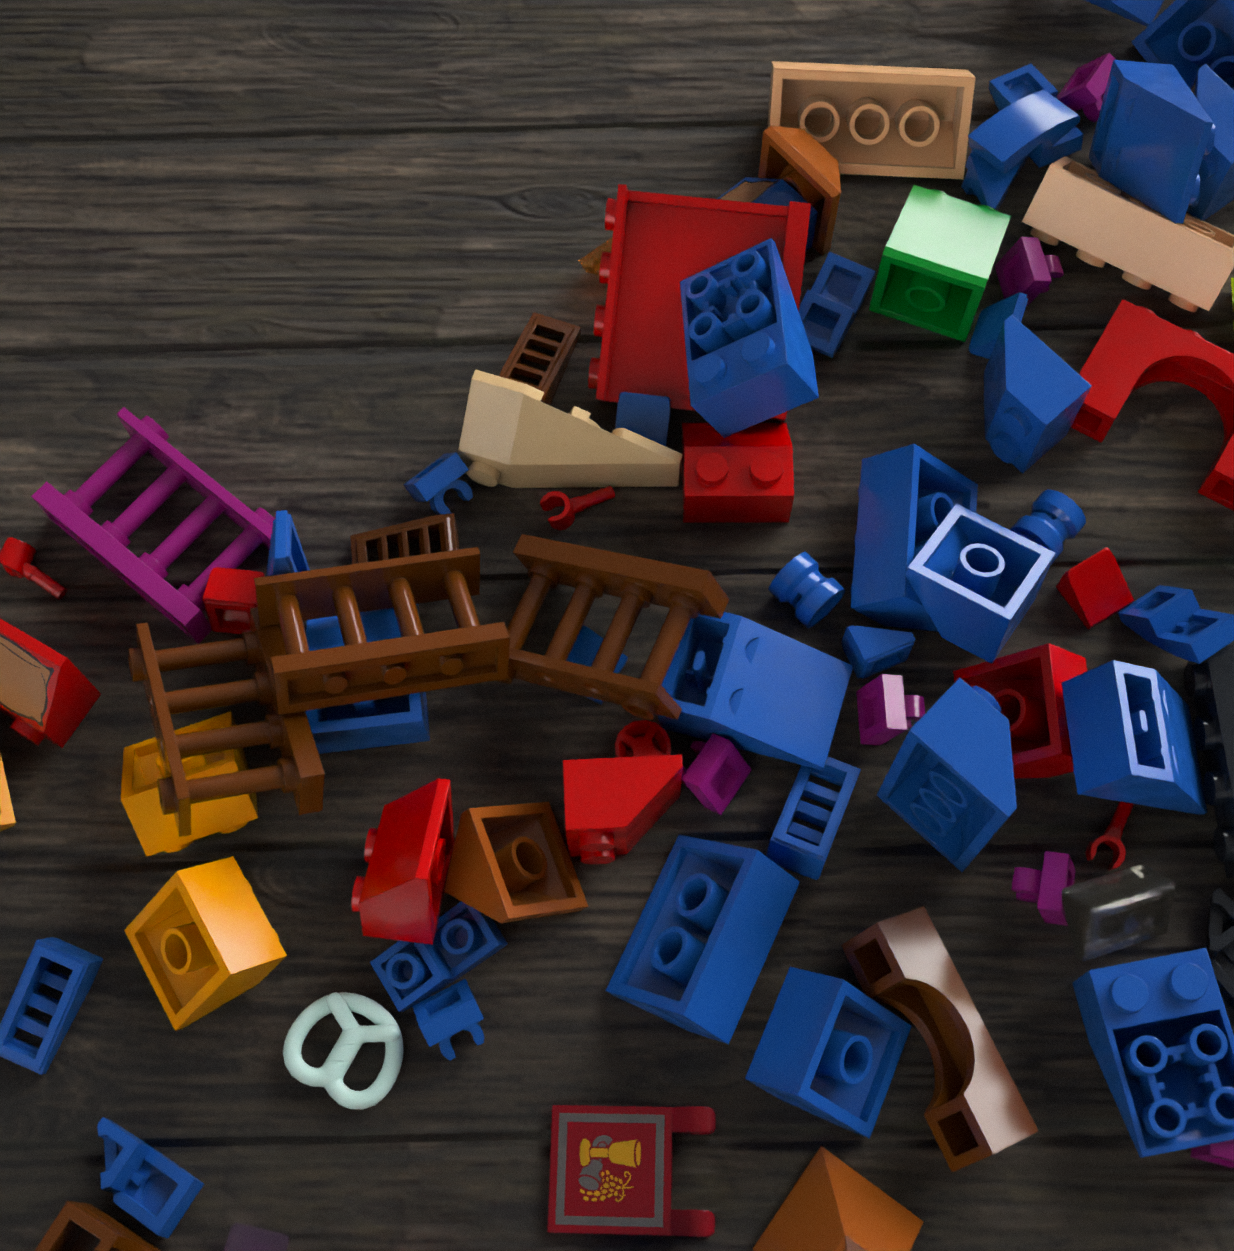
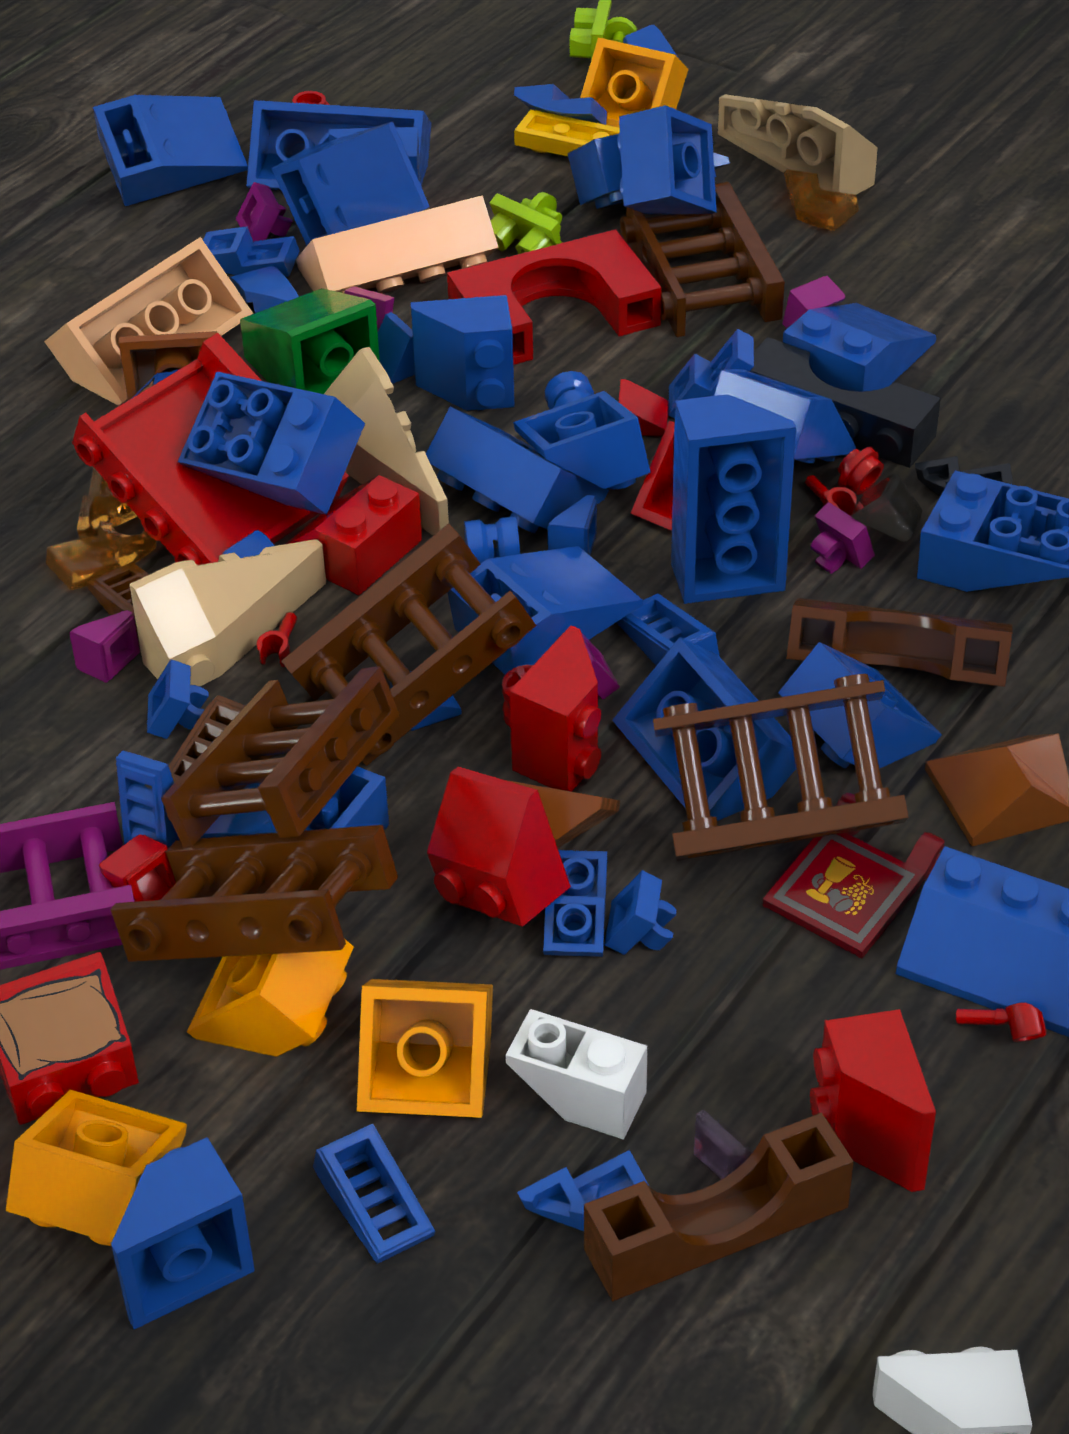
camera: 55 degrees left, 25 degrees down
light aqua piece [283,992,404,1110] -> none
magenta tile [856,674,925,746] -> none
blue slope [968,90,1080,175] -> none
none -> clear orange slope [46,521,157,590]
none -> magenta slope [70,610,140,683]
none -> tan wedge [324,347,449,536]
none -> white slope [506,1009,647,1140]
none -> reddish brown fence [653,674,909,861]
none -> red plate [838,447,884,495]

